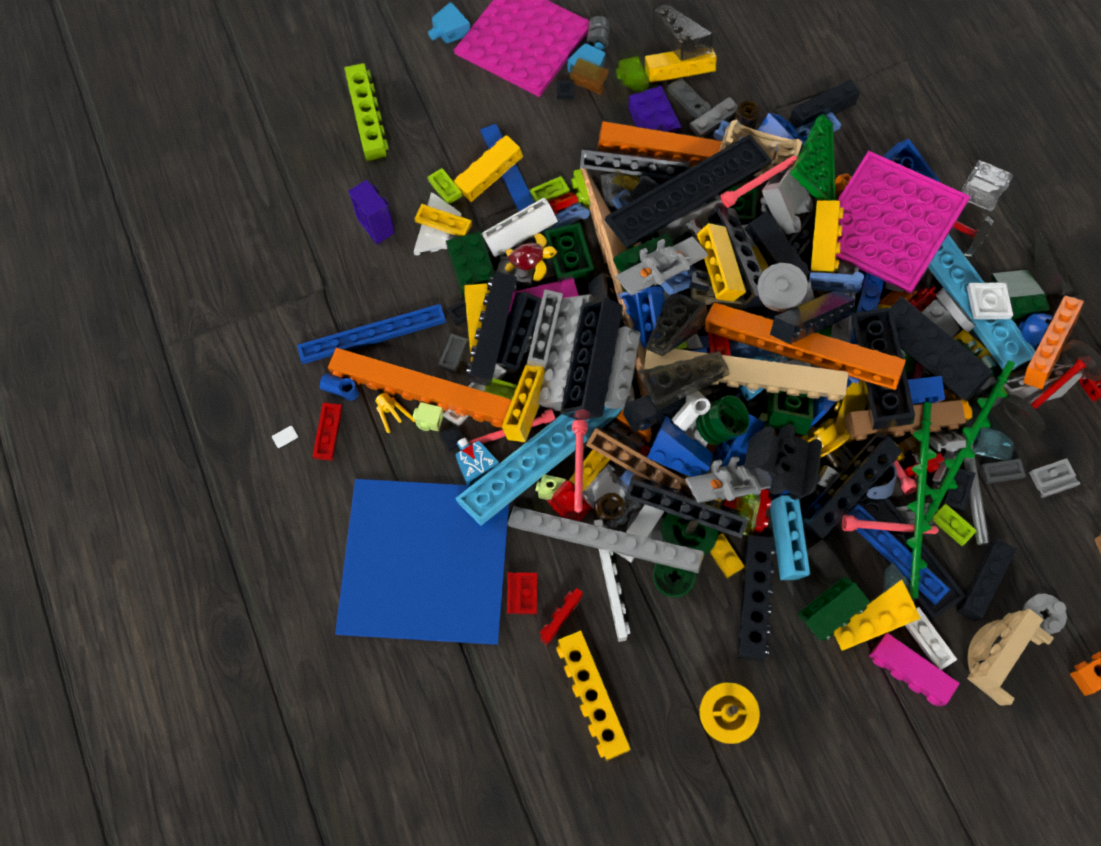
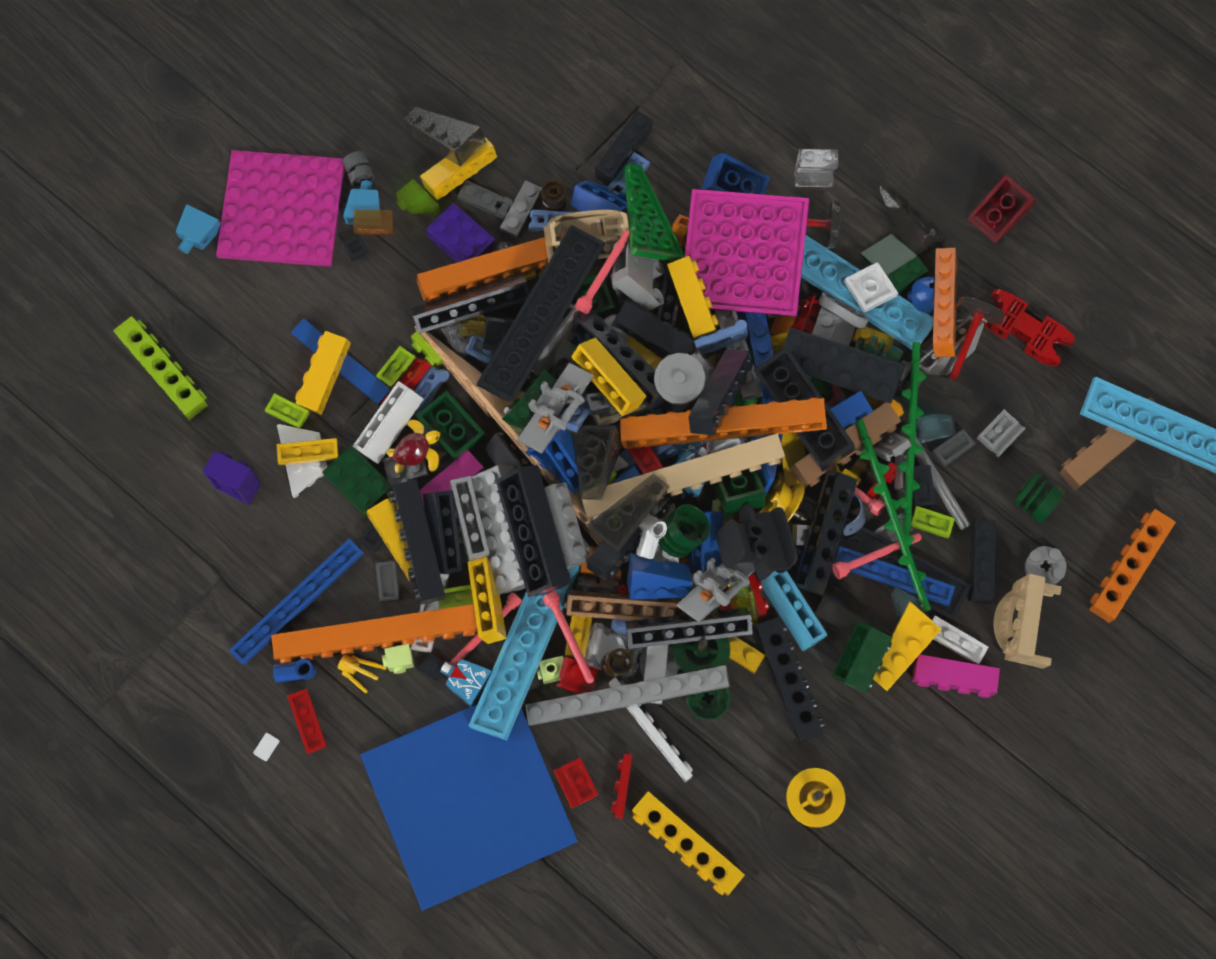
camera: 30 degrees left, 5 degrees up
none -> dark green wheel [1013,471,1066,525]

